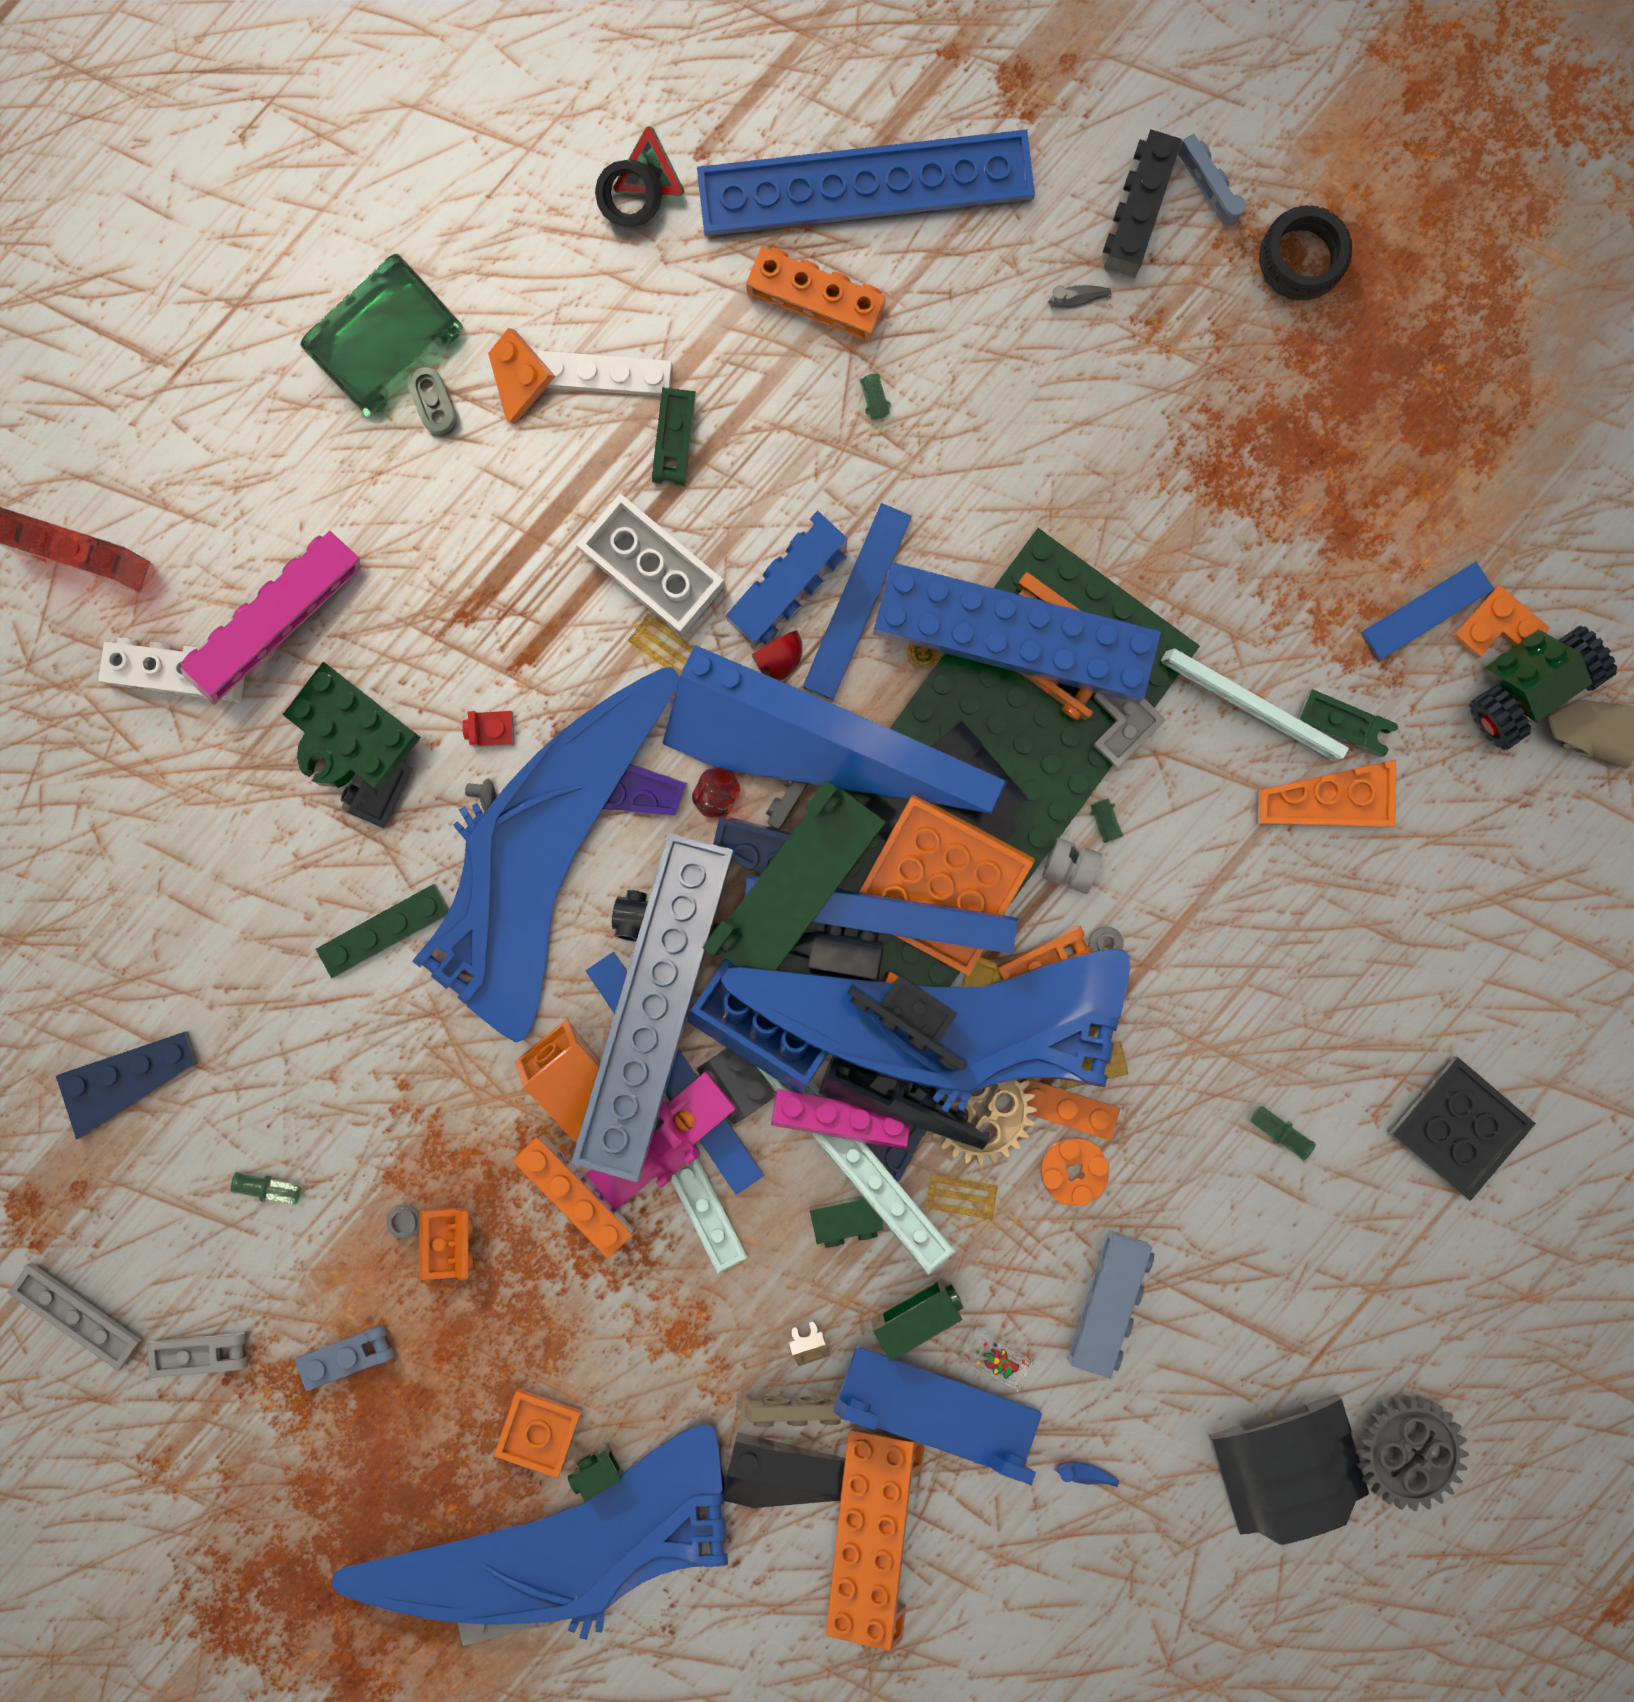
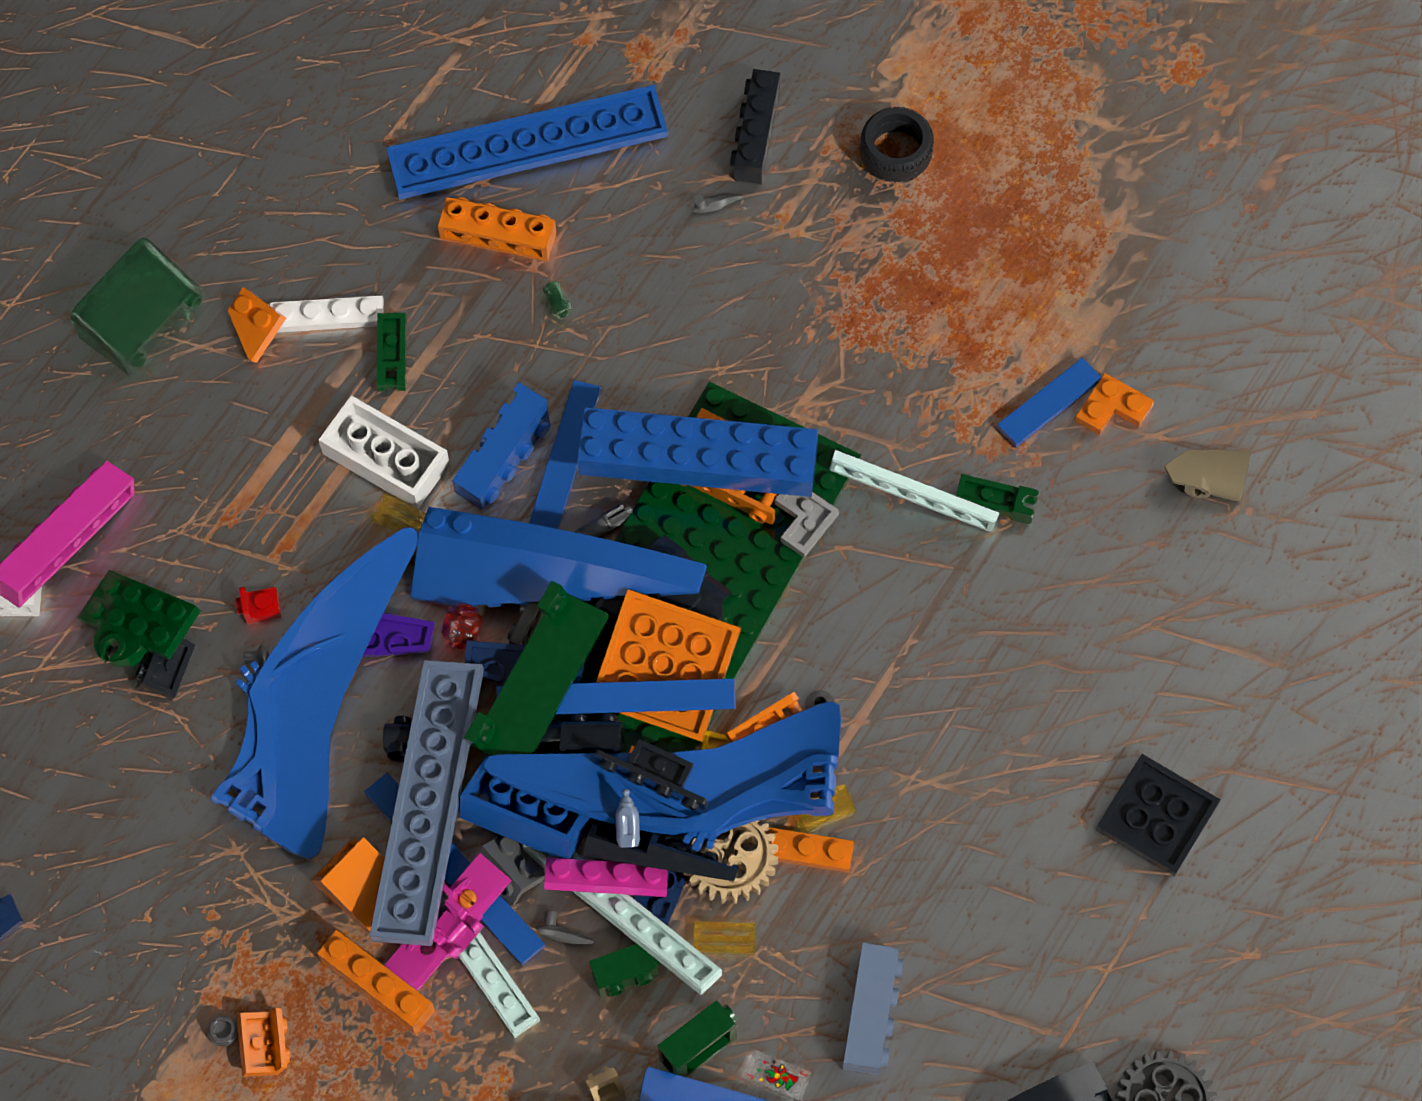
camera: 10 degrees left, 20 degrees down
clear green axle [230,1172,301,1205] -> none
dark green plate [316,884,449,978] -> none
plate [409,367,456,434] -> none
black tyre [595,160,663,226] -> none
piece [613,126,684,196] -> none
red brick [752,630,803,681] -> none
clear yellow tile [907,644,940,670] -> none
orange plate [1040,1137,1109,1206] -> none
light grey wheel [1042,837,1102,894] -> none
clear green pin [1089,798,1124,843] -> none
sand blue plate [1178,133,1246,226] -> none
clear green axle [1250,1106,1316,1161] -> none
orange wing [1258,760,1396,827] -> none
brick [1469,626,1617,751] -> none
none -> dark grey bar [537,911,594,944]
none -> dark grey piece [574,504,633,537]
none -> sand blue piece [615,789,640,848]

